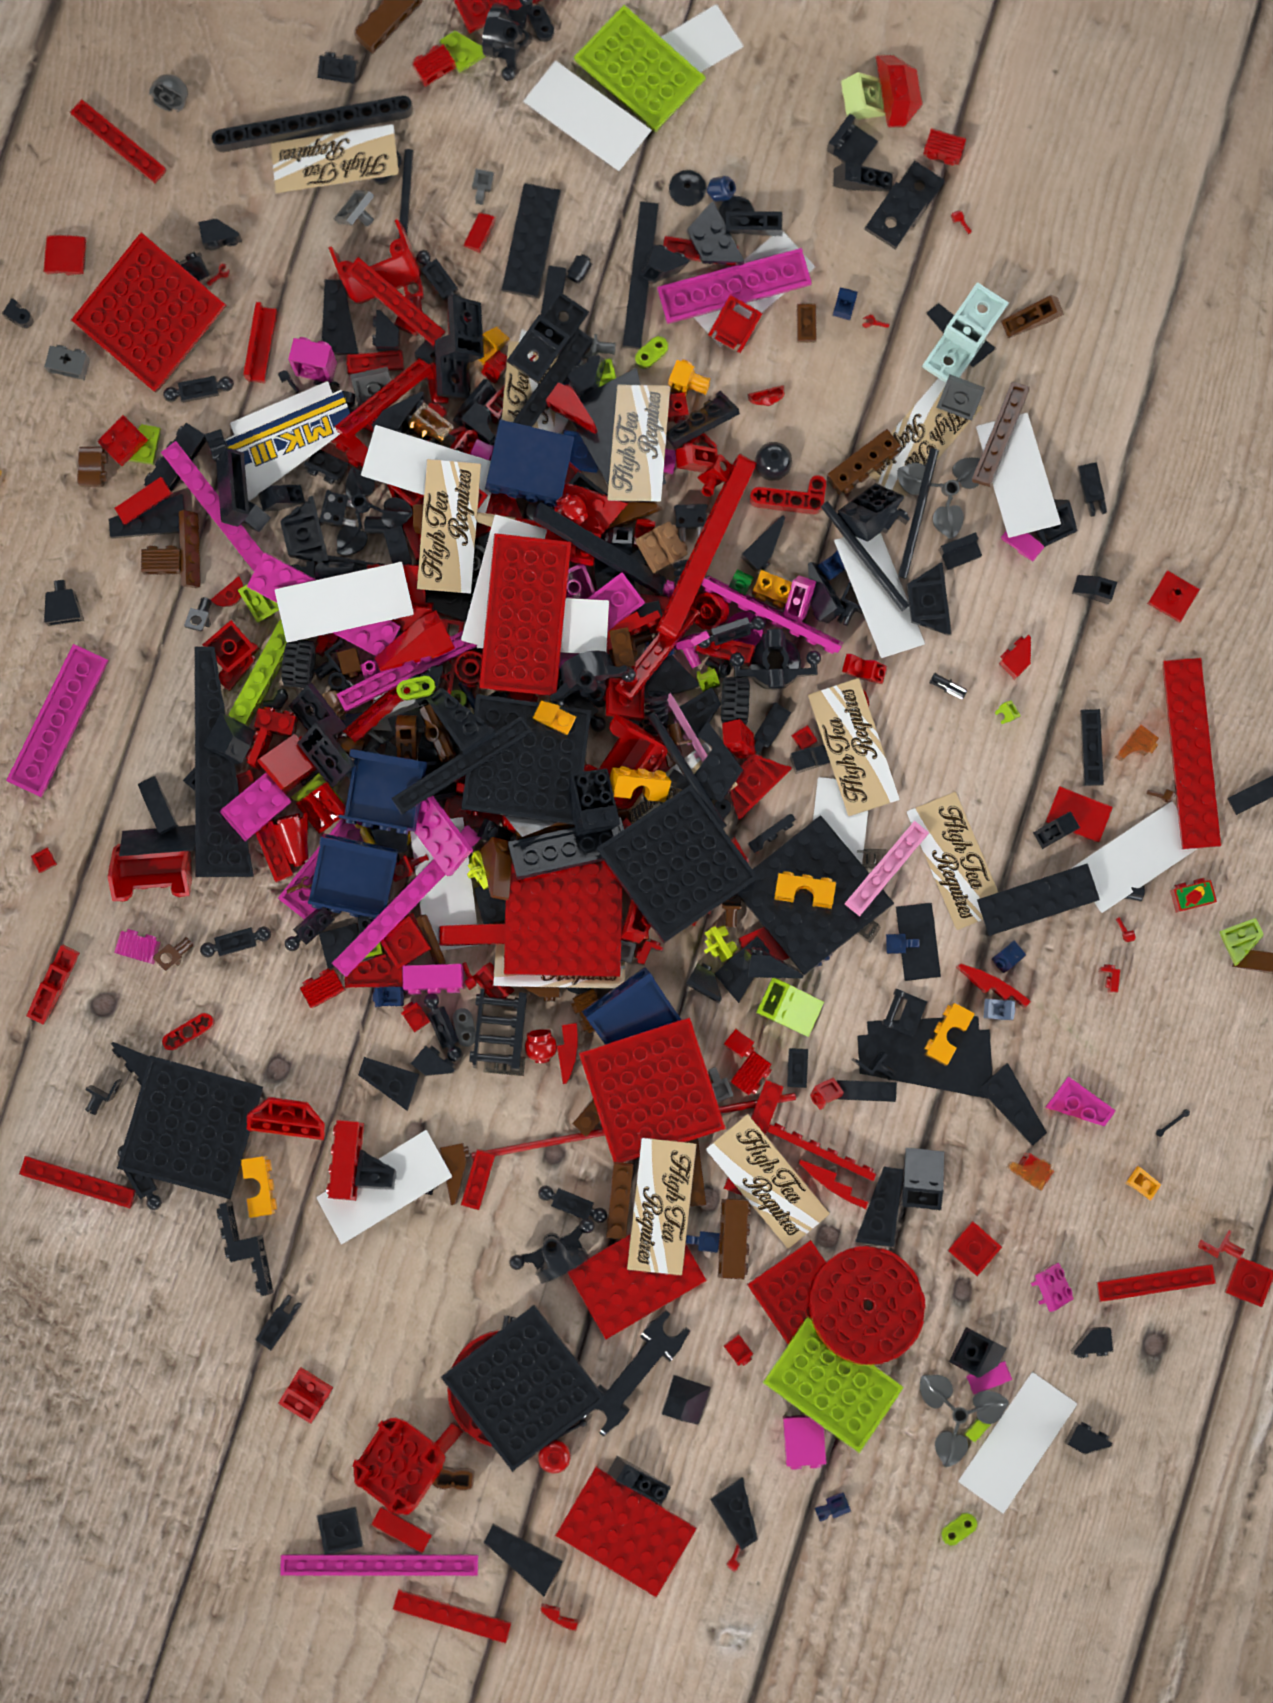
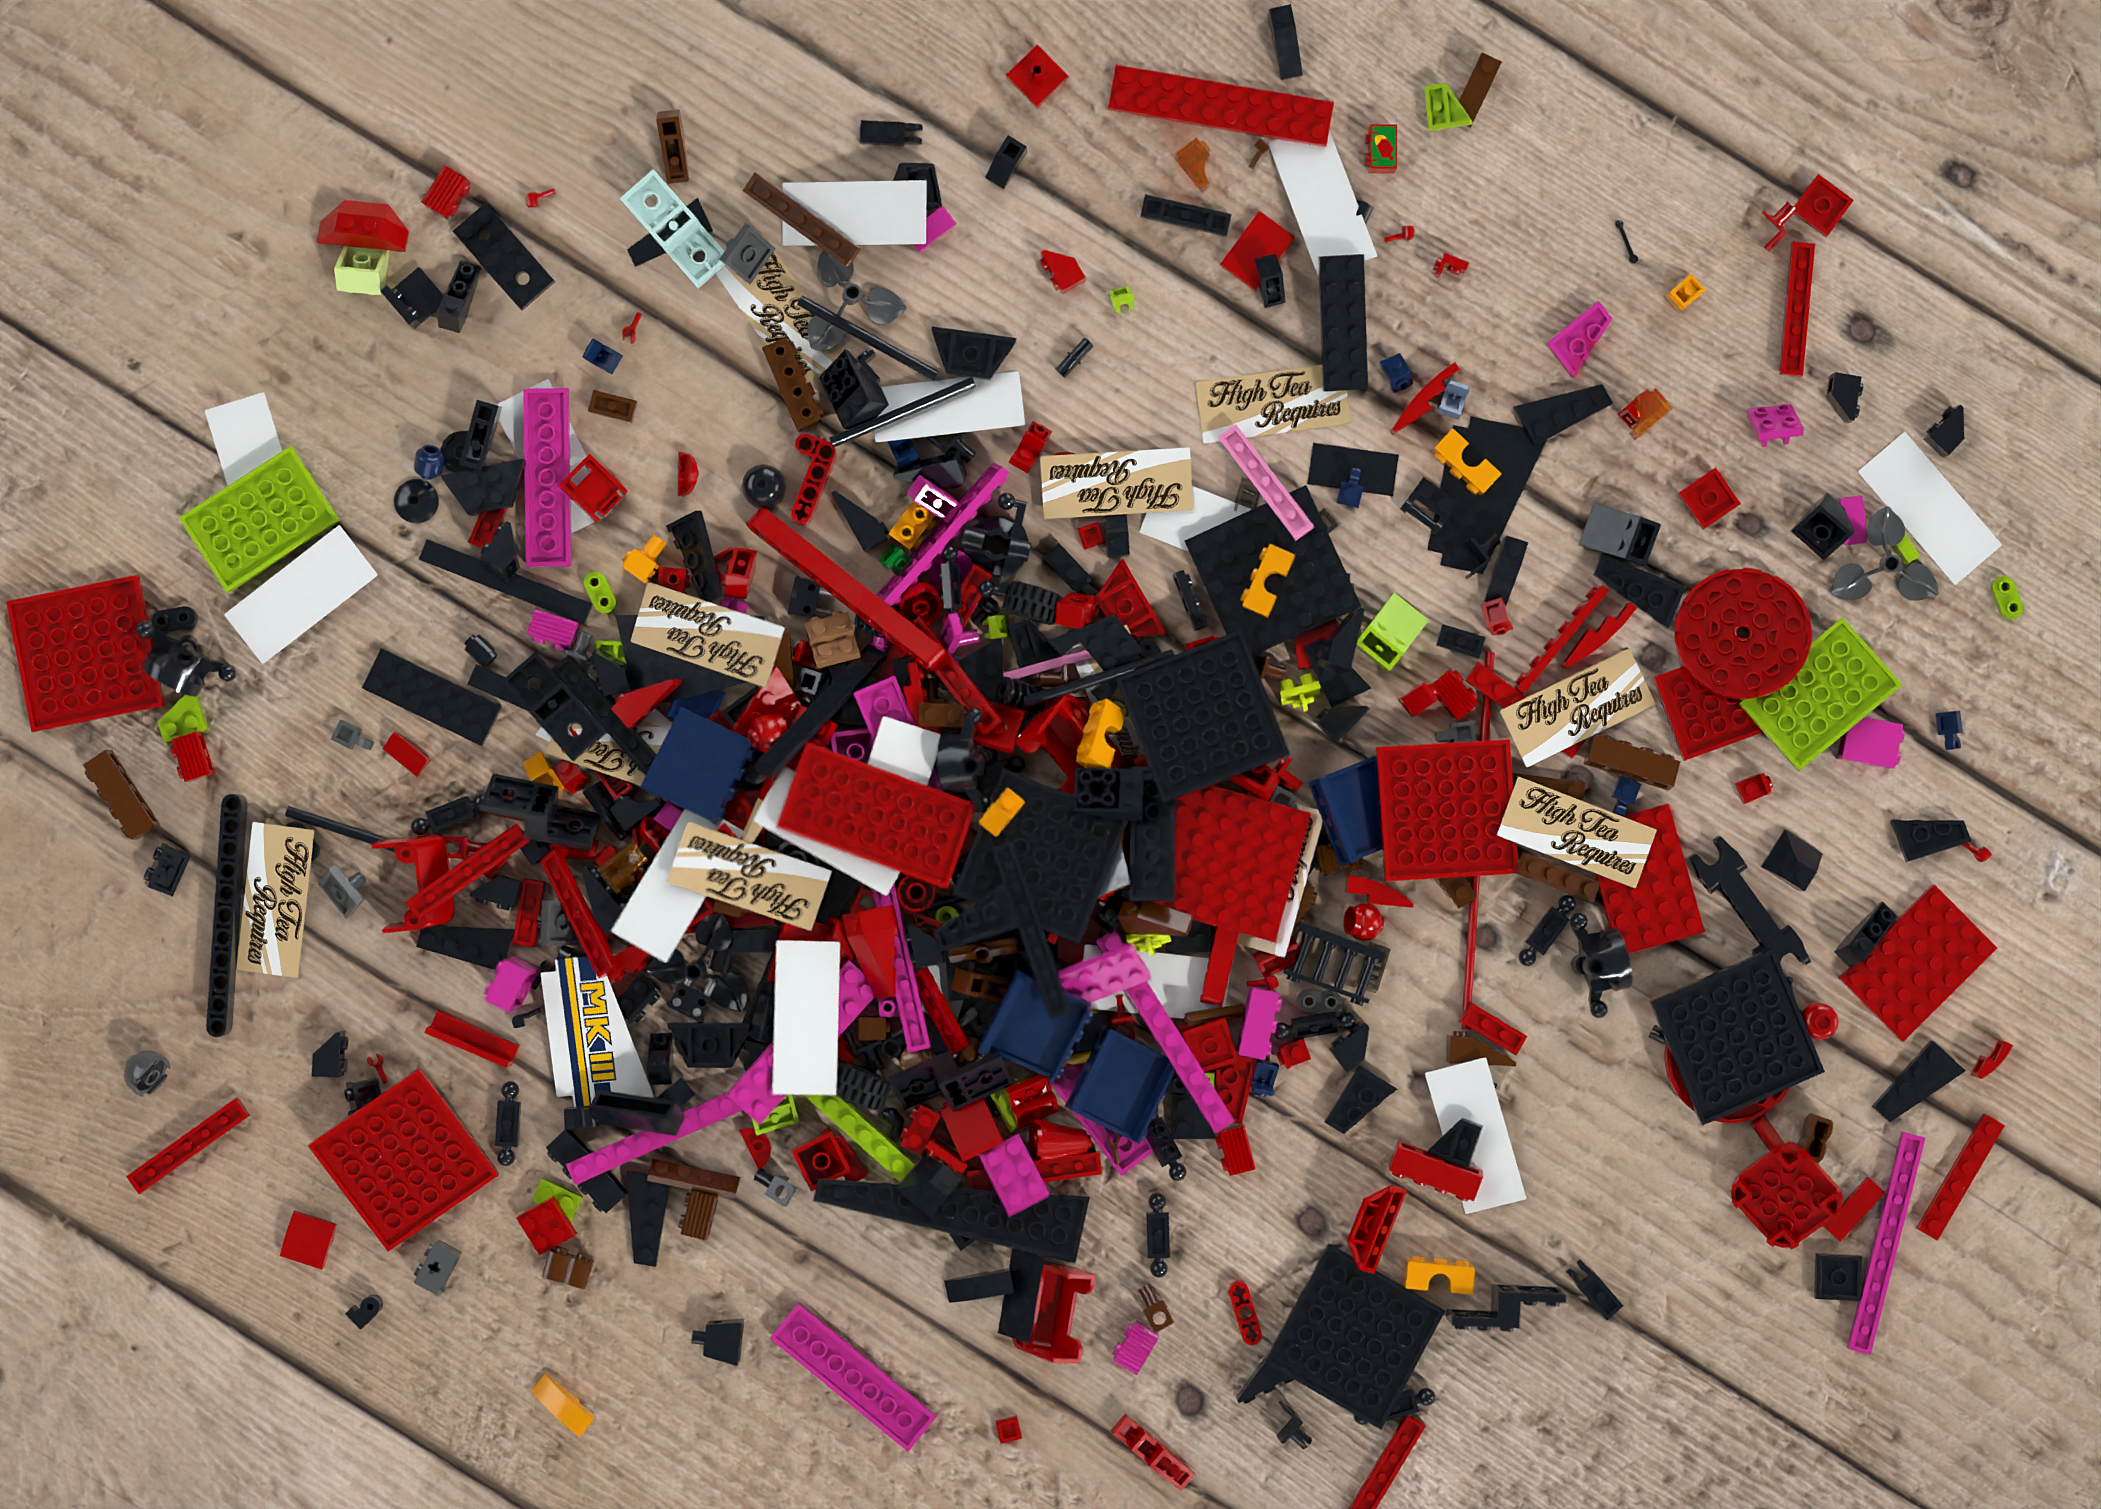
camera: 75 degrees left, 5 degrees up
red tile [114,477,173,524] -> none
red slope [278,1367,334,1424] -> none
lime plate [397,676,436,700] -> none
red bracket [698,454,732,497] -> none
black panel [939,532,982,570] -> none
none -> dark pink brick [527,609,580,651]

